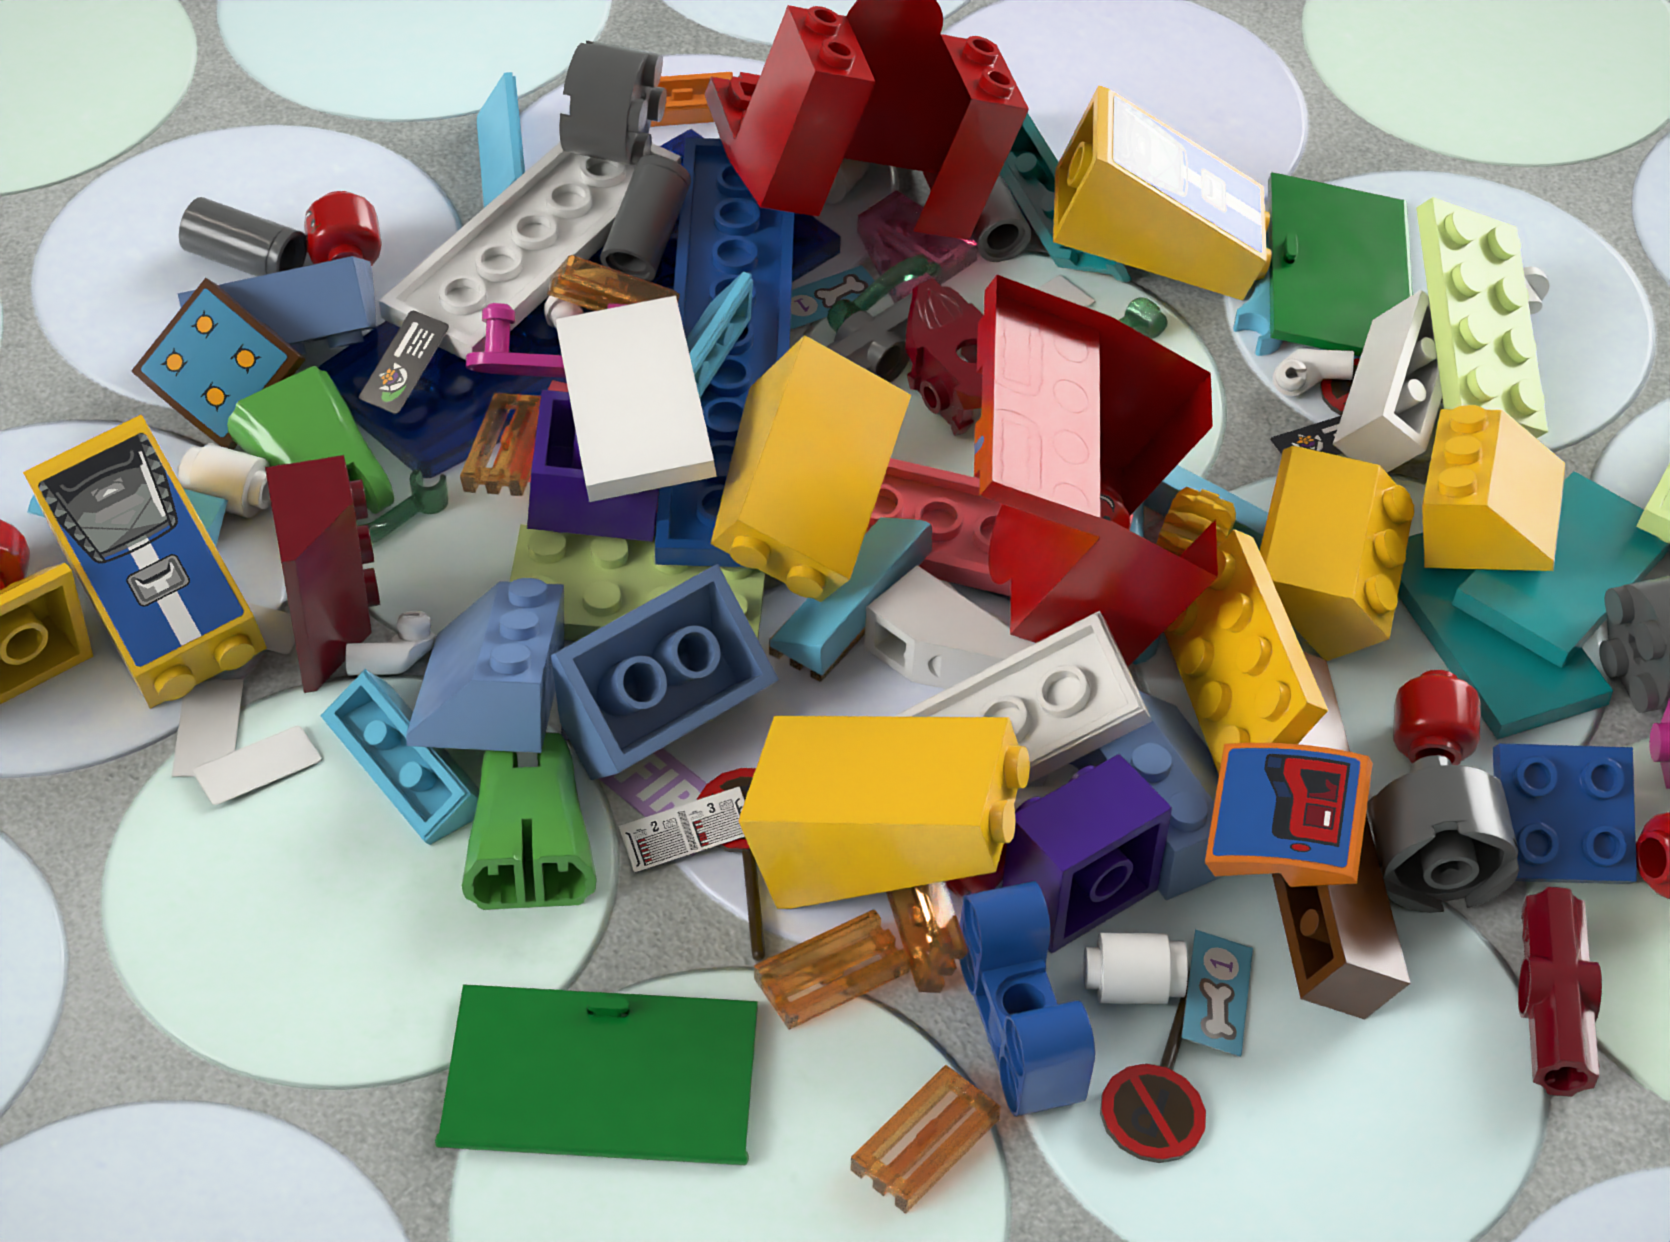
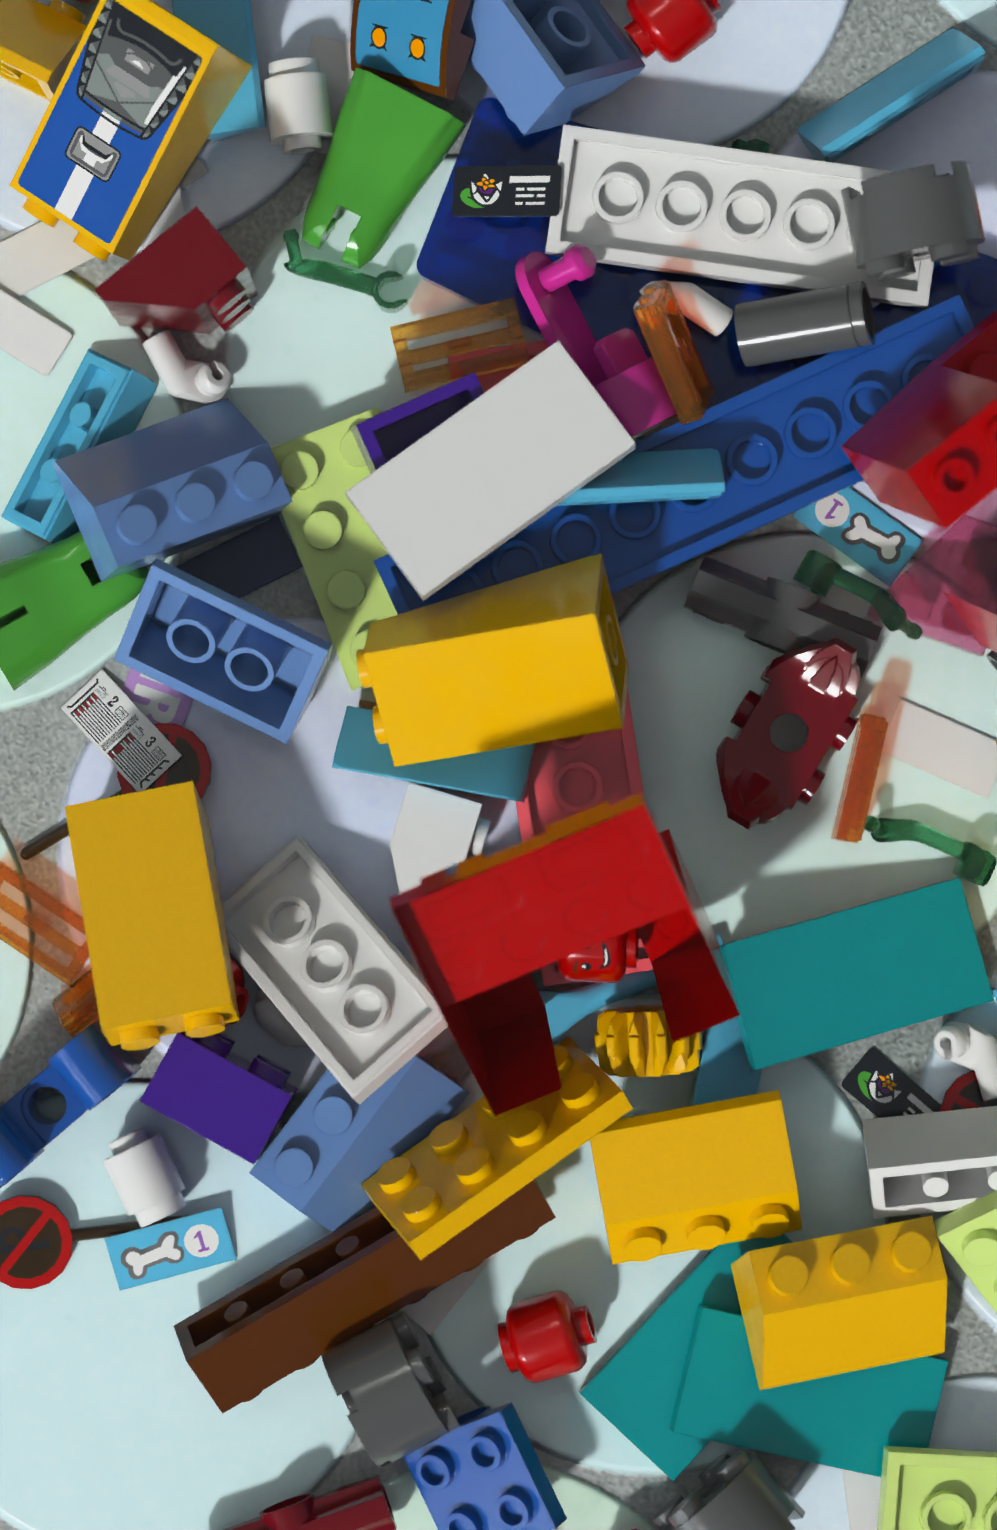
camera: 60 degrees right, 40 degrees up
slope [1205,743,1373,887] -> none
none -> teal tile [719,878,994,1070]

